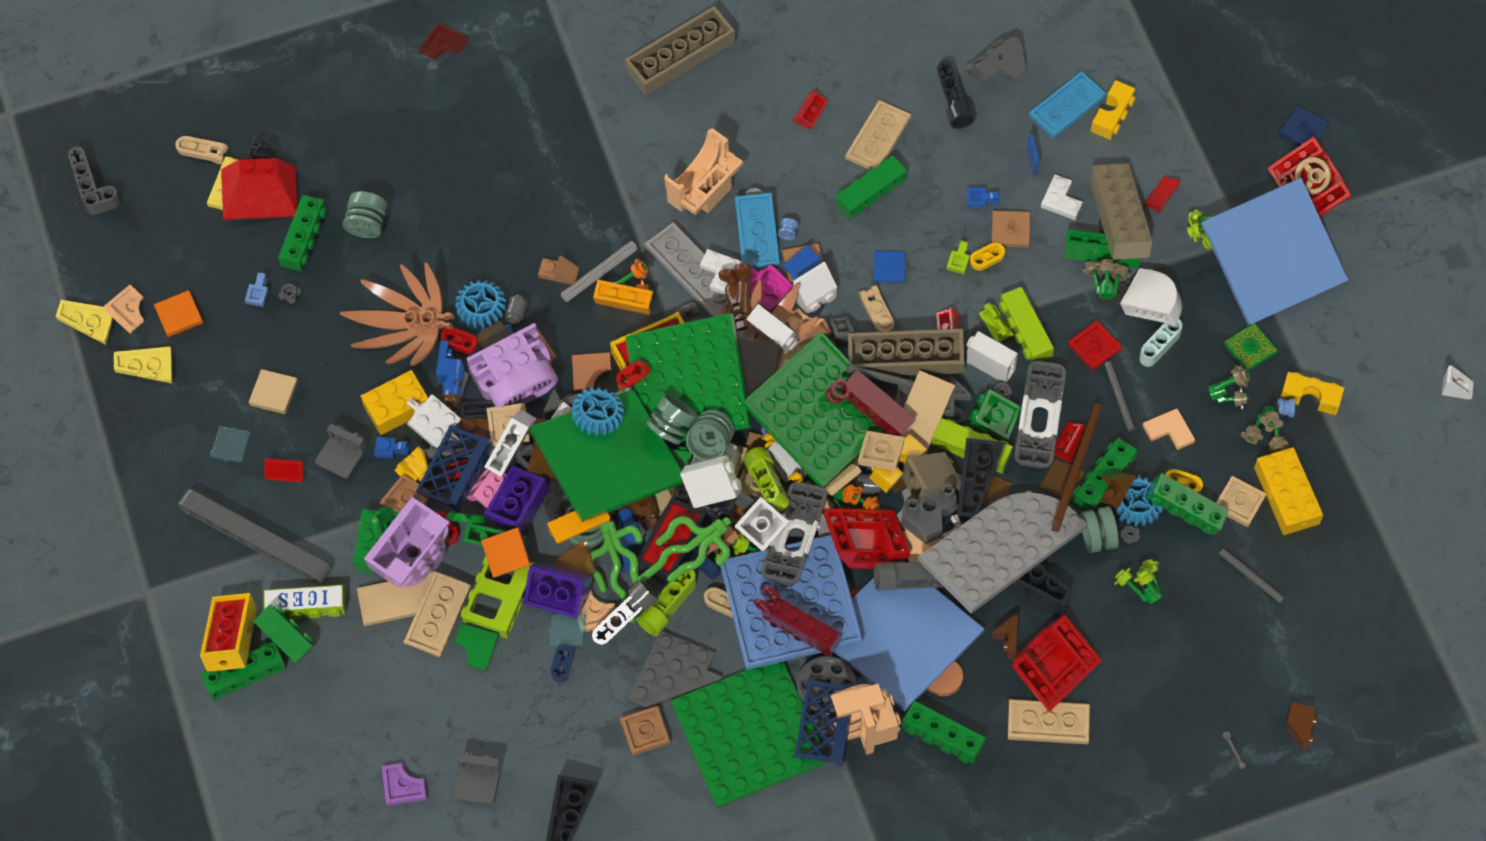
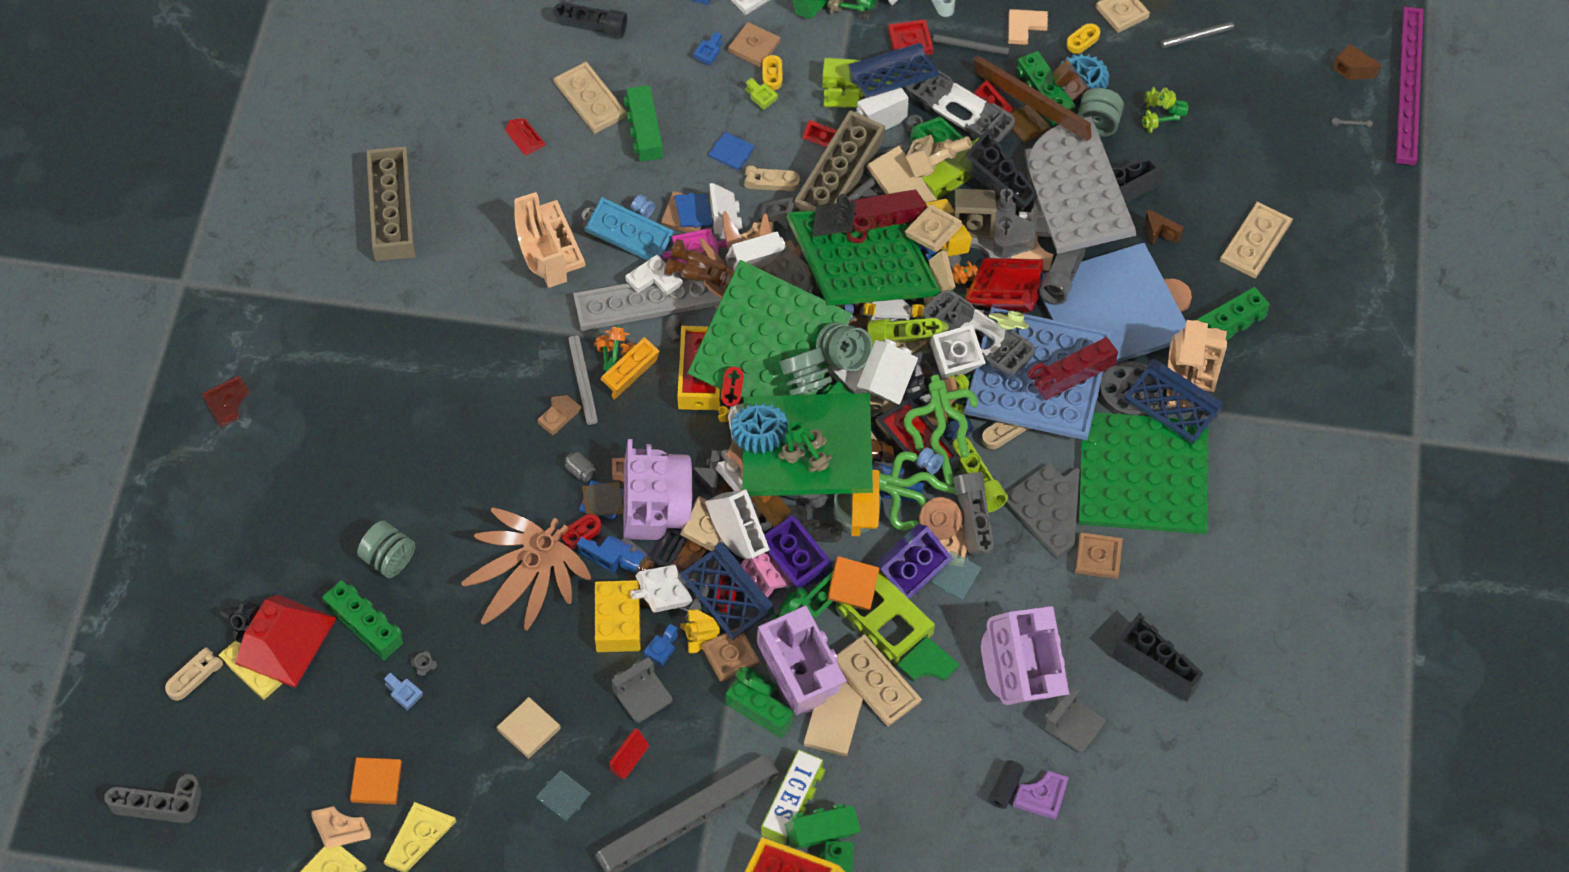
camera: 65 degrees left, 5 degrees down
dark azure gear [455,279,506,329] -> none
dark blue beam [551,645,574,683] -> none
clear orange piece [555,542,597,575] -> none
nougat tile [572,353,611,392] -> none
red slope [1011,615,1102,712] -> none
green brick [1146,473,1229,535] -> none
none -> plant [779,420,831,472]
none -> pearl dark grey hinge [812,194,856,237]
none -> dark blue fence [848,42,939,98]
none -> tan brick [906,135,972,178]
none -> medium blue wheel [917,448,943,474]
none -> nougat tile [919,497,962,540]
none -> lavender brick [981,606,1069,705]
none -> black piece [988,760,1024,809]
none -> yellowish green plate [989,311,1029,330]
none -> magenta plate [1396,7,1423,165]

